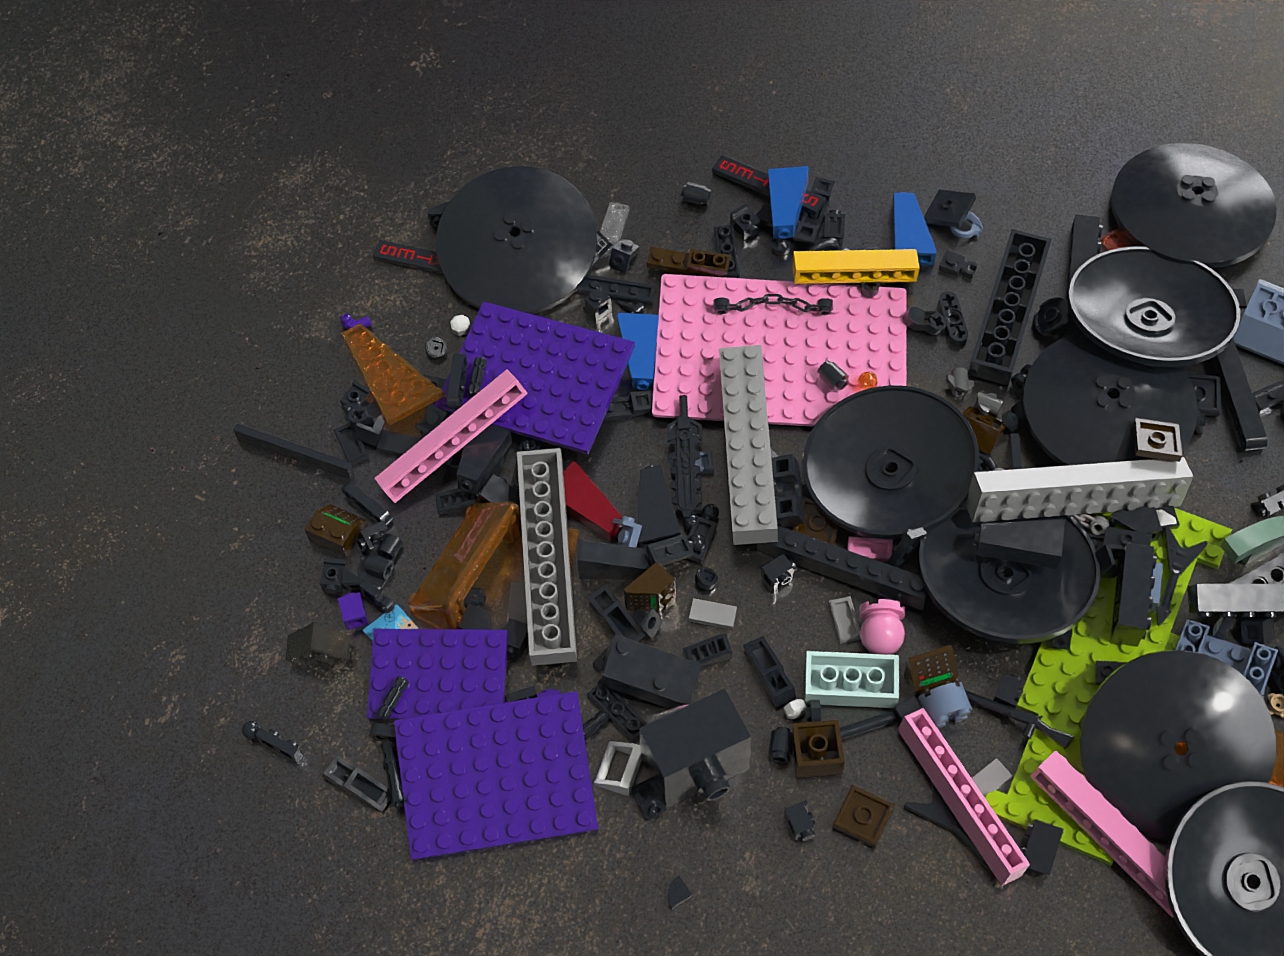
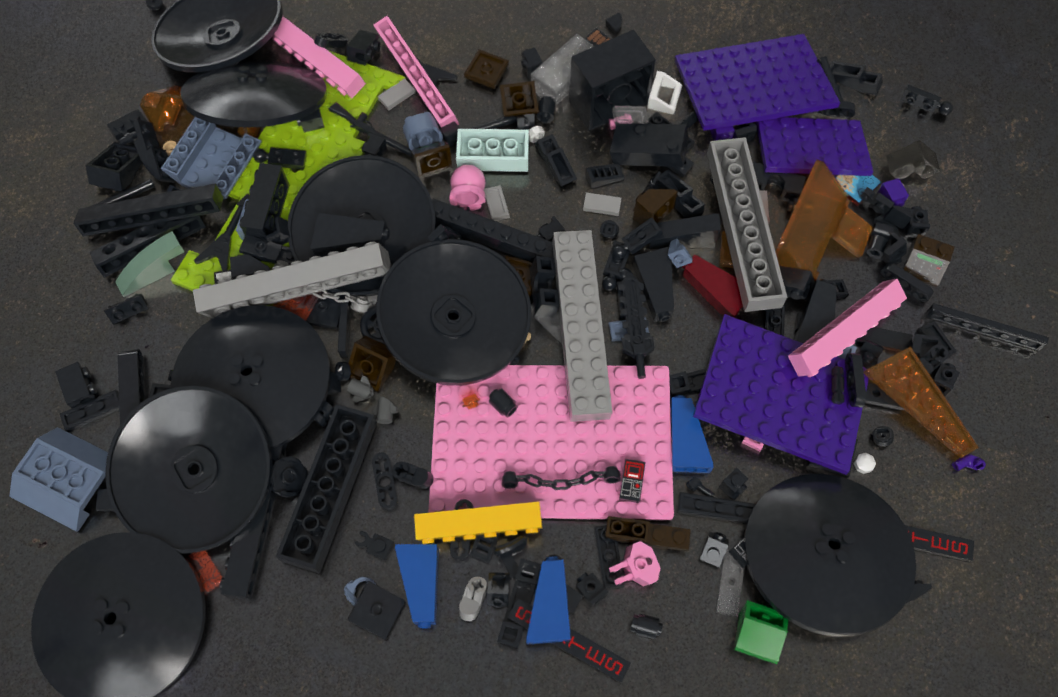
camera: 175 degrees right, 5 degrees up
black axle [377,676,409,720] -> none
plate [1133,418,1182,462] -> none
none -> black beam [314,32,349,48]
none -> light grey piece [459,576,487,621]
none -> clear piece [531,27,612,105]
none -> bright pink hinge [609,541,660,586]
none -> black tile [619,459,646,503]
none -> green slope [734,600,788,664]
none -> clear orange plate [832,207,873,258]

